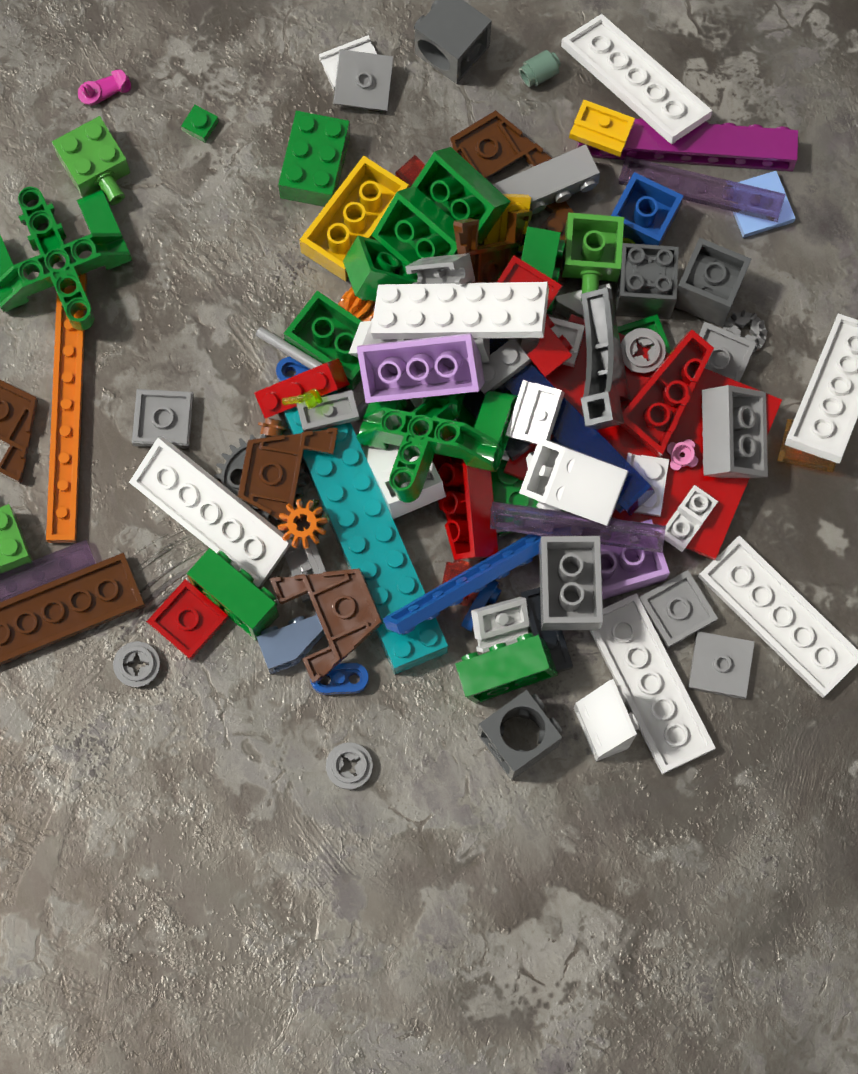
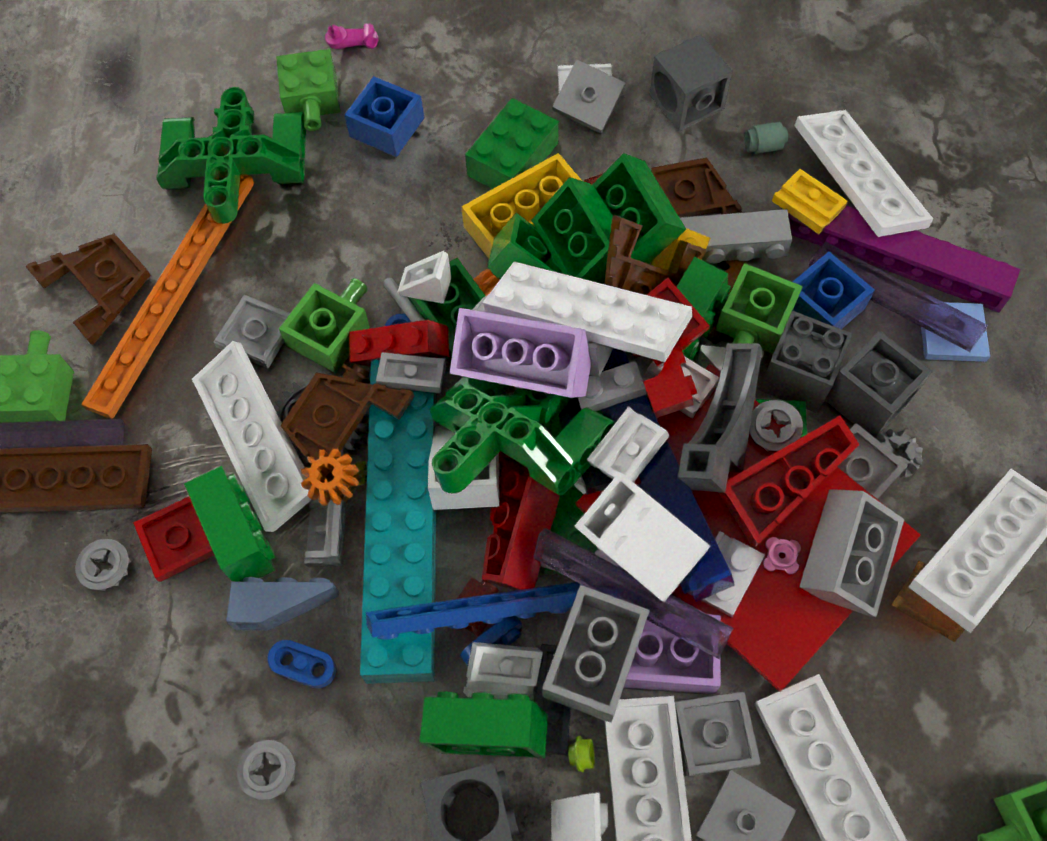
camera: 25 degrees right, 10 degrees down
green plate [181,105,219,143] -> none
reddish brown wing [270,568,383,684] -> none
clear neon green hand [282,389,323,410] -> none
light grey hinge [405,253,475,285] -> none
white slope [659,485,718,552] -> none
none -> bright green brick [279,278,370,373]
none -> blue brick [344,76,424,157]
none -> white slope [397,251,451,304]
none -> lime plate [568,736,595,772]

